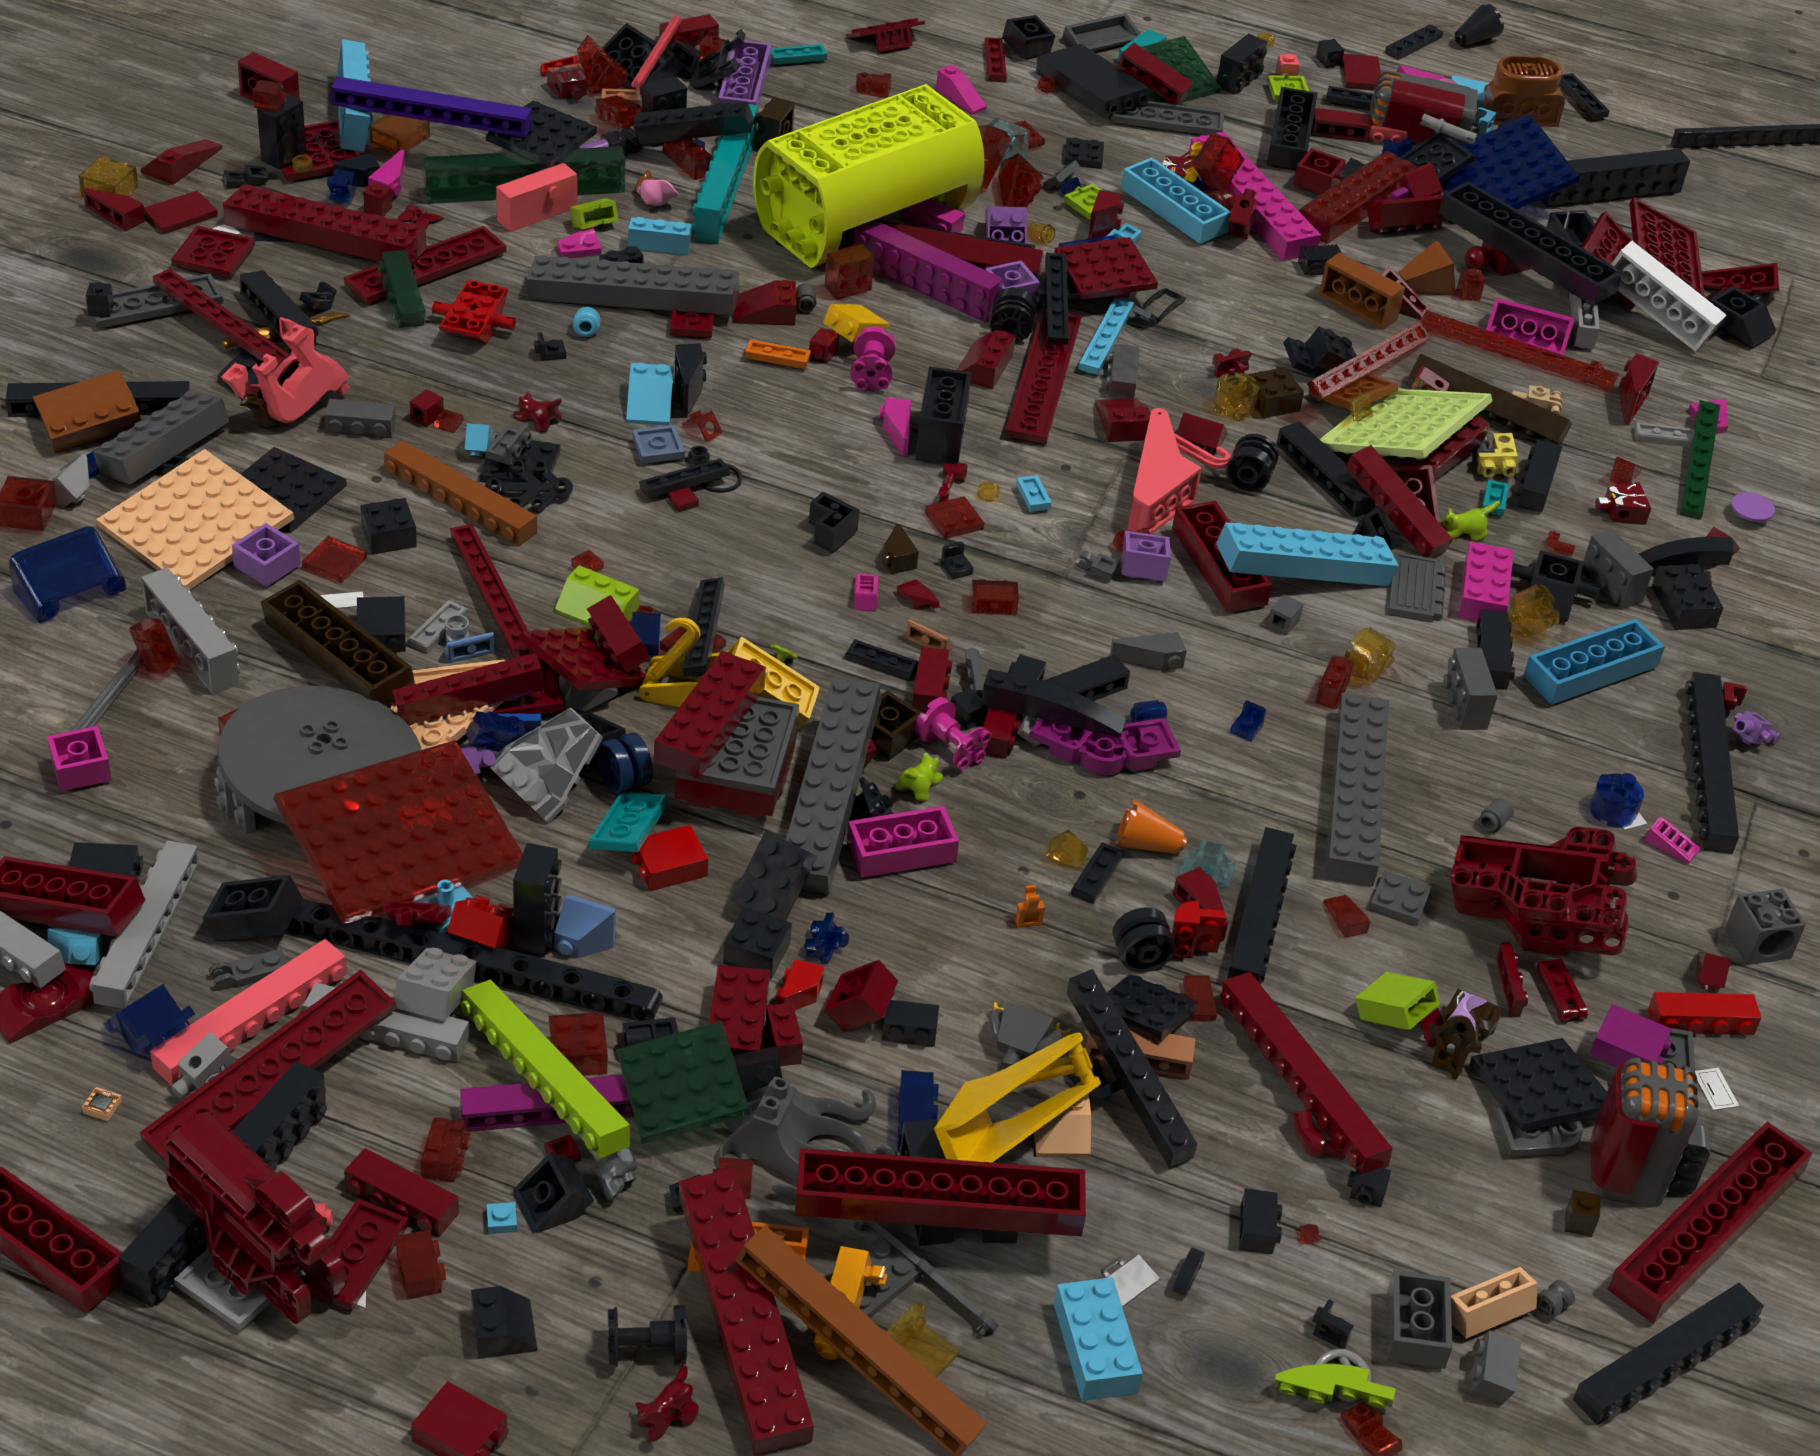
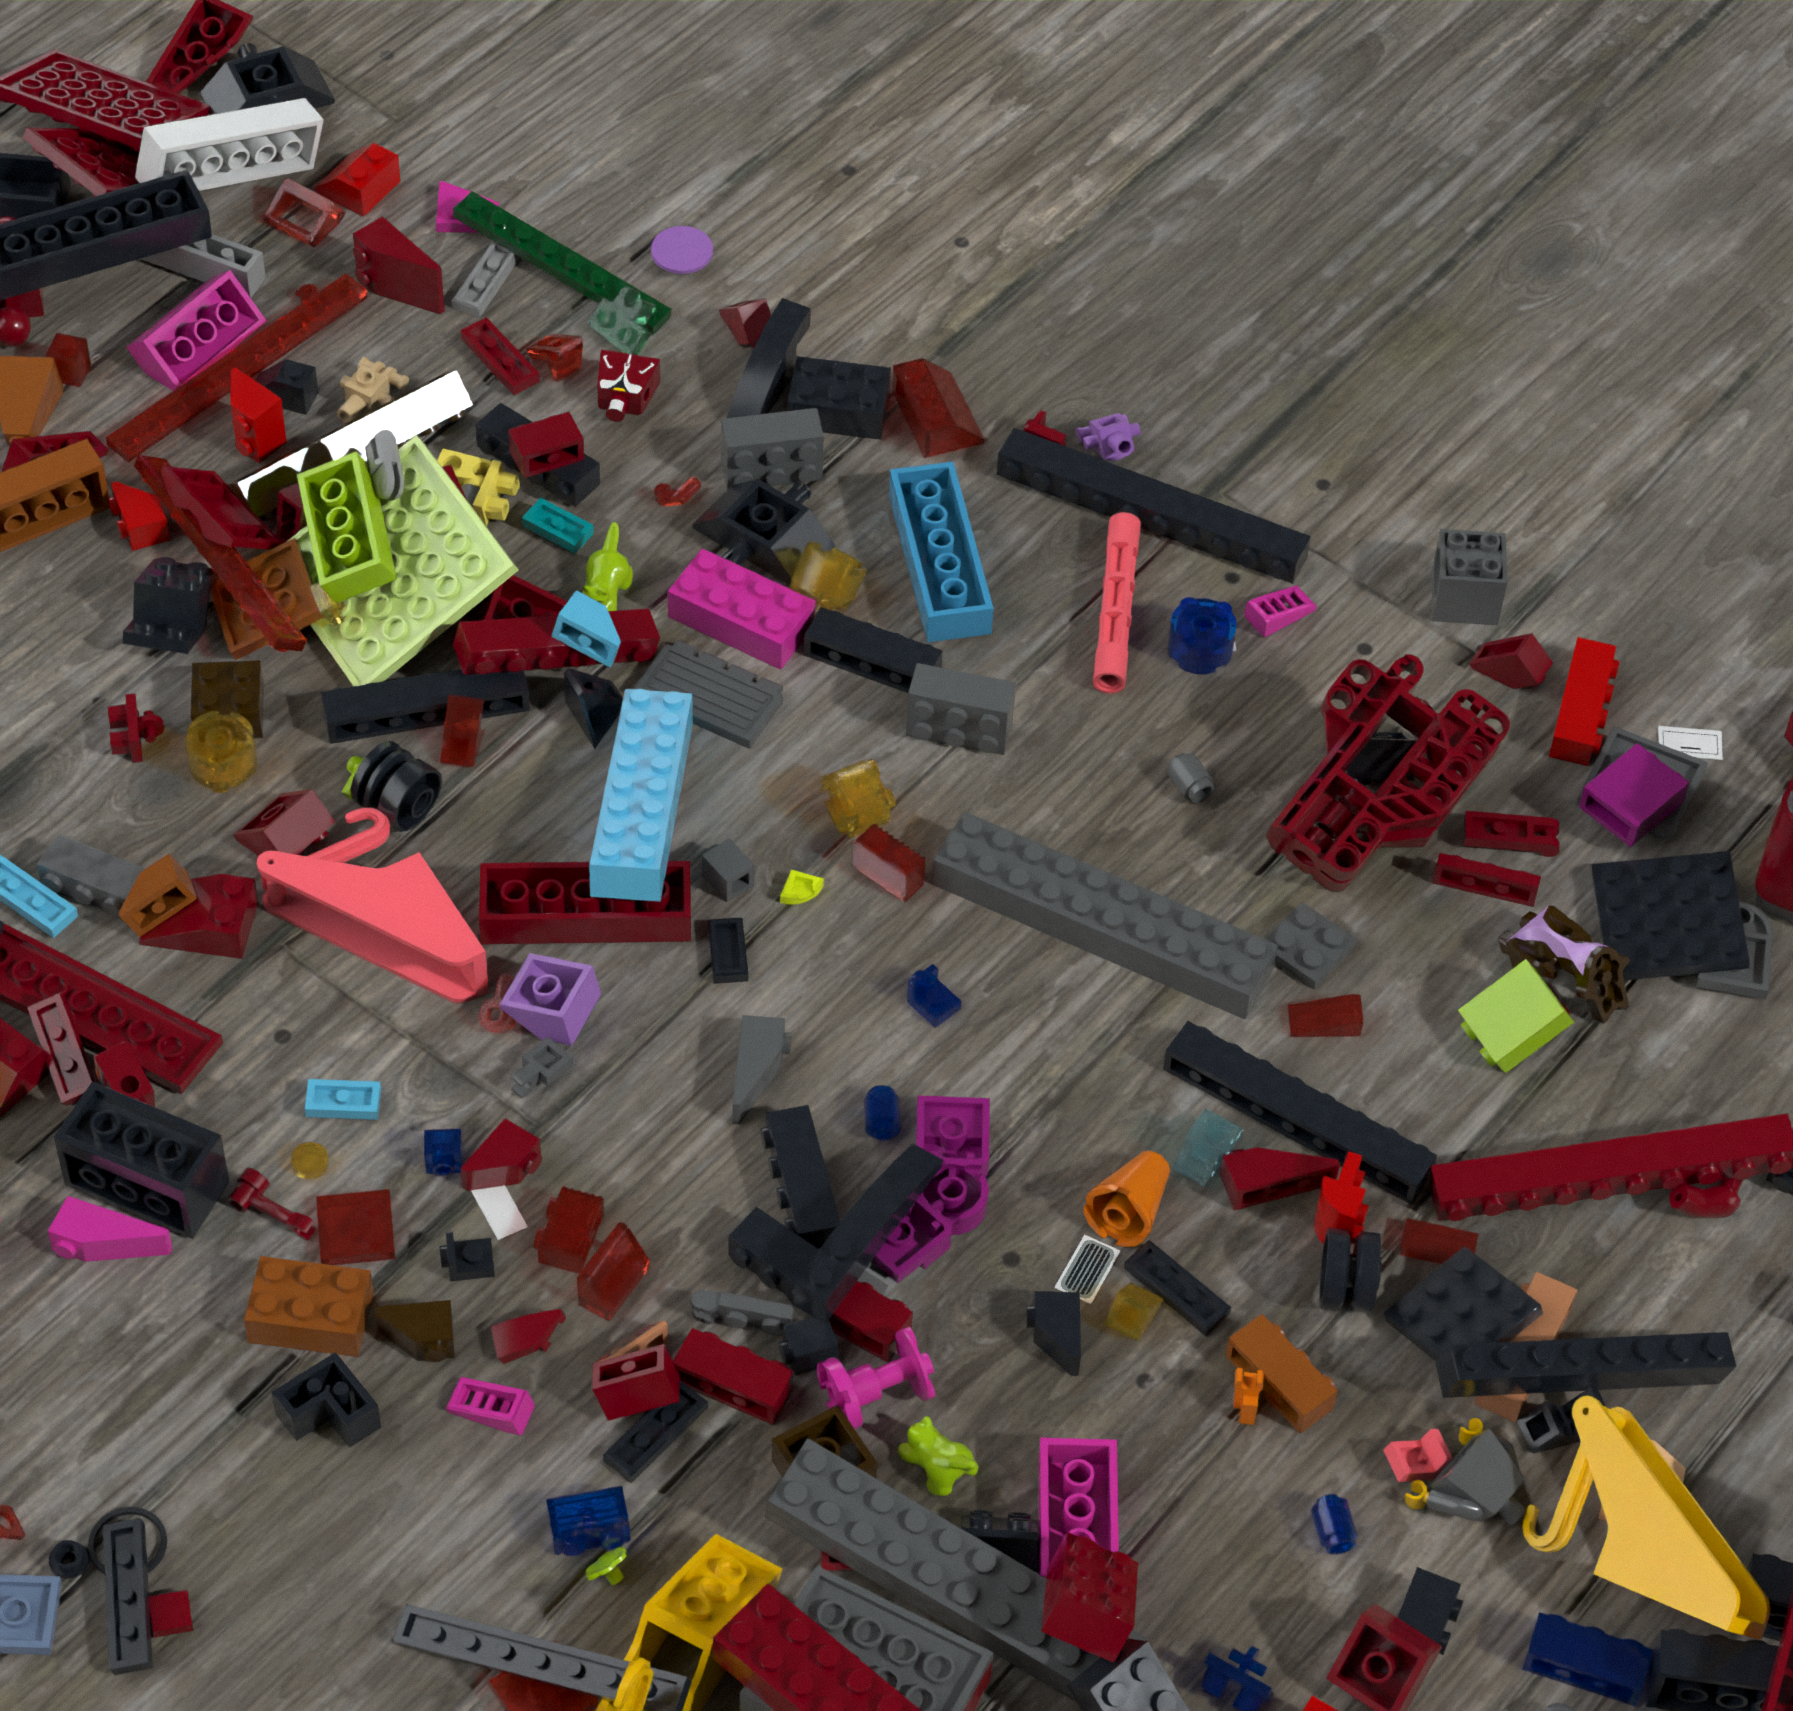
camera: 70 degrees left, 10 degrees up
none -> plate [27,993,95,1106]
none -> dark red torso [94,1040,155,1107]
none -> red slope [107,482,170,551]
none -> dark orange slope [118,853,197,937]
none -> dark red slope [161,466,283,550]
none -> red slope [230,367,287,464]
none -> dark orange brick [244,1256,374,1357]
none -> black slope [255,359,319,415]
none -> clear red tile [263,178,346,247]
none -> lime brick [297,451,397,603]
none -> red slope [314,143,401,217]
none -> light grey arm [364,429,404,501]
none -> clear blue plate [424,1129,463,1176]
none -> clear red slope [440,694,484,767]
none -> dark red plate [460,317,540,395]
none -> dark red slope [460,1118,542,1191]
none -> white sticker [471,1186,528,1240]
none -> dark red brick [508,411,584,478]
none -> clear blue brick [546,1486,631,1556]
none -> medium azure slope [551,590,621,668]
none -> clear red tile [577,1222,650,1322]
none -> clear green plate [587,286,656,355]
none -> dark red brick [592,1344,679,1421]
none -> black tile [708,917,748,984]
none -> neon yellow tile [780,870,824,904]
none -> clear red slope [892,358,984,458]
none -> black slope [1026,1291,1081,1376]
none -> dark red brick [1041,1532,1138,1663]
none -> sticker [1054,1235,1120,1304]
none -> coral piece [1093,512,1141,694]
none -> dark orange brick [1225,1314,1338,1434]
none -> clear blue brick [1311,1494,1357,1555]
none -> coral bracket [1383,1429,1452,1482]

